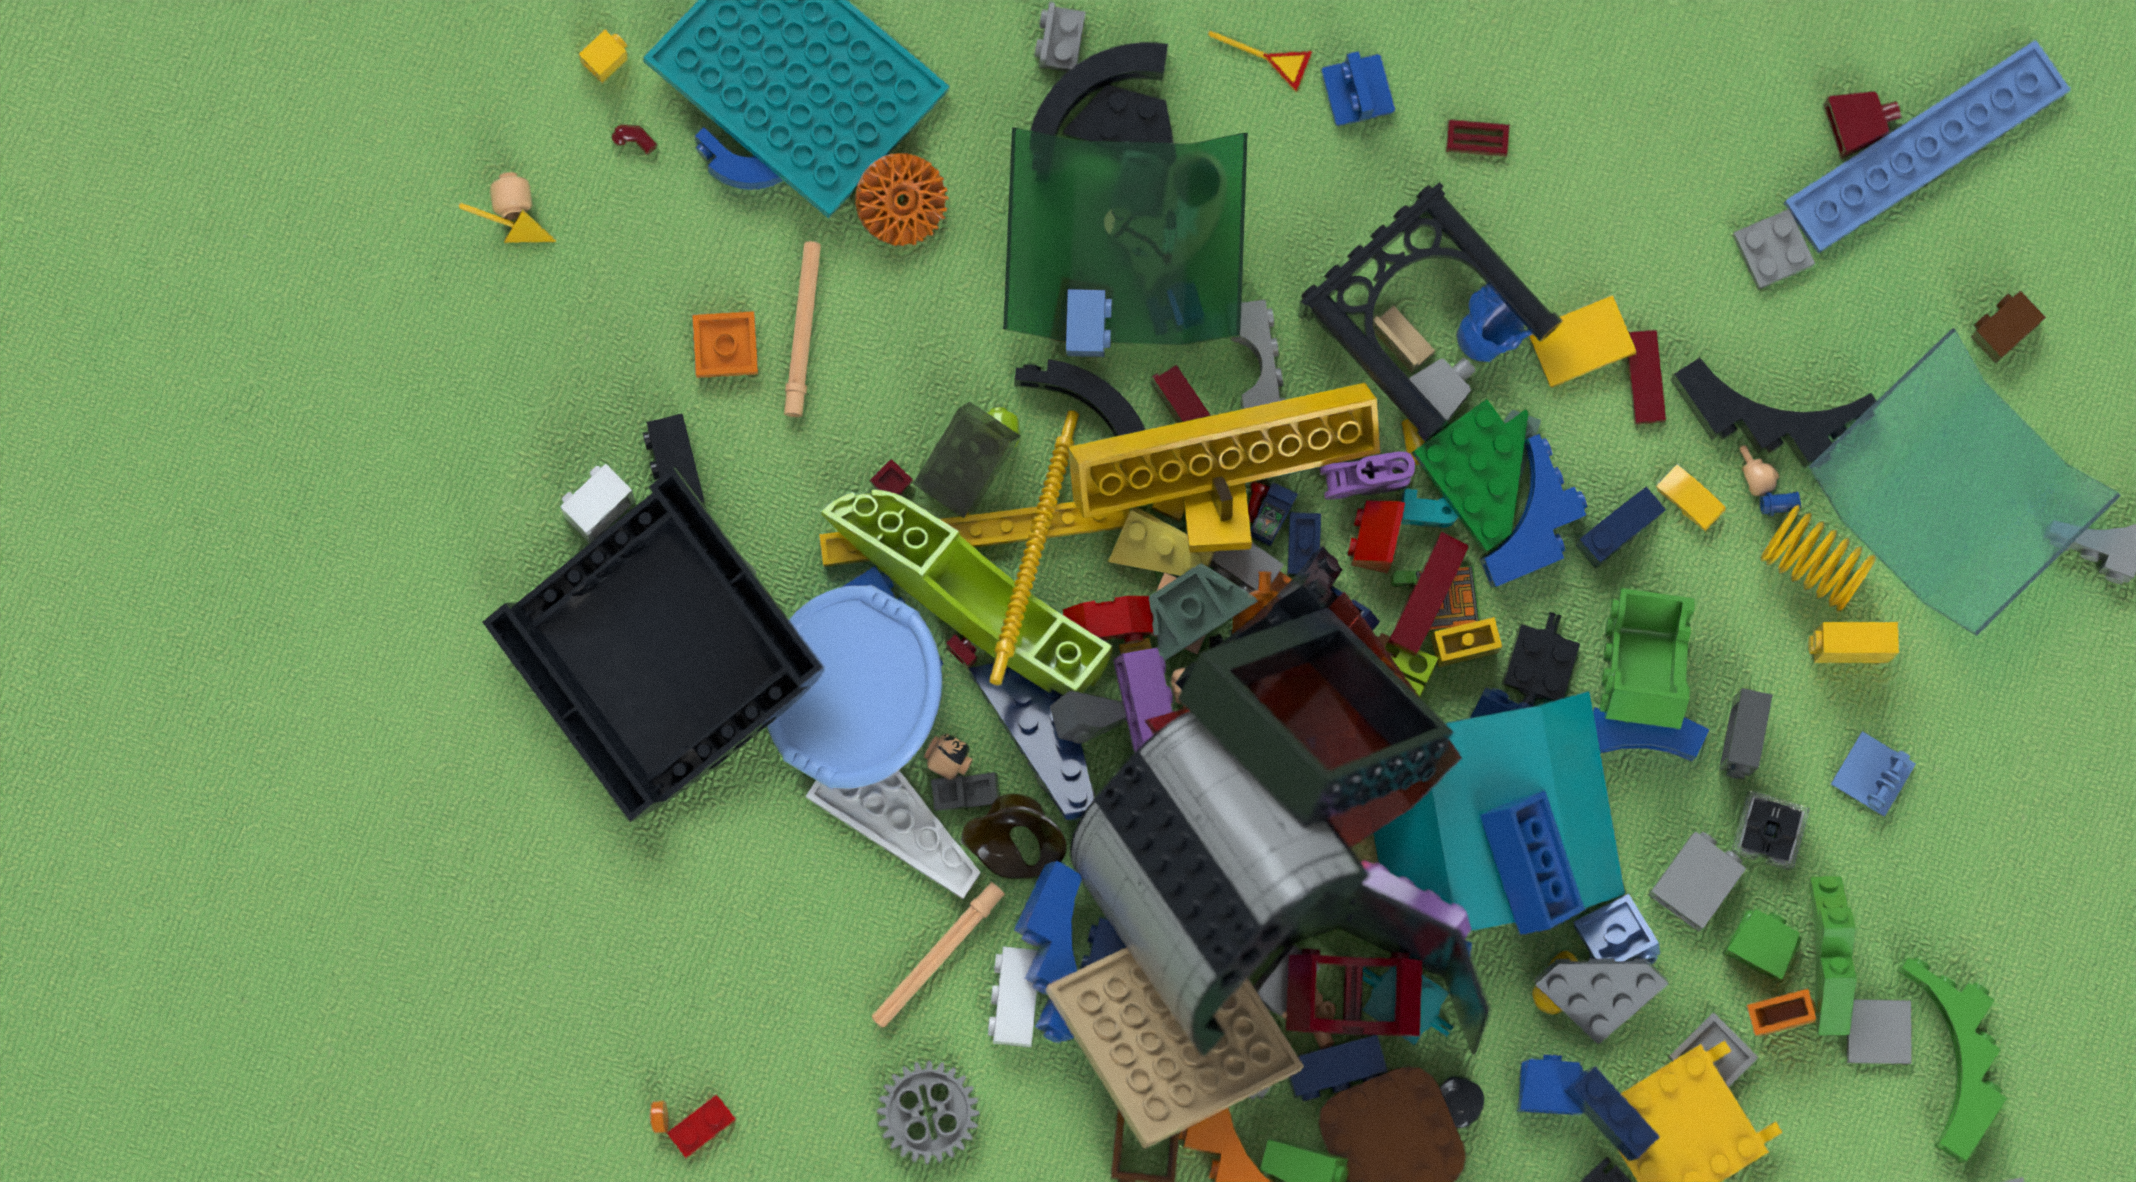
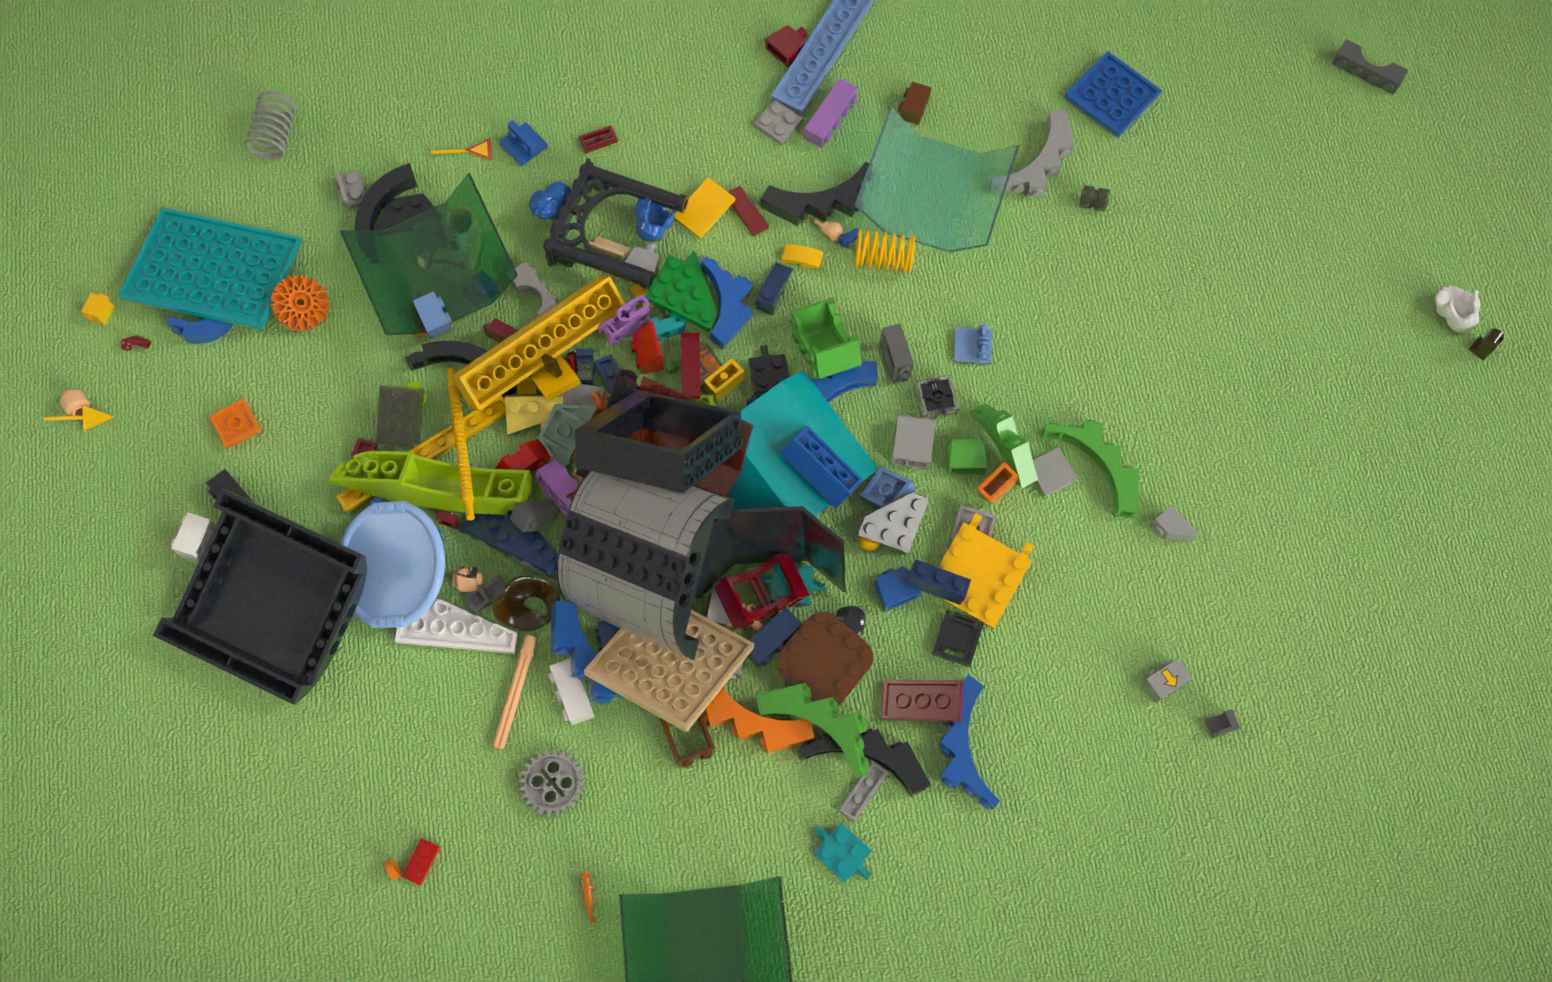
camera: 25 degrees left, 10 degrees down
light nougat axle [784,241,821,417] -> none
yellow brick [1808,622,1899,663] -> none
none -> blue hair [529,181,572,220]
none -> medium lavender brick [804,78,859,148]

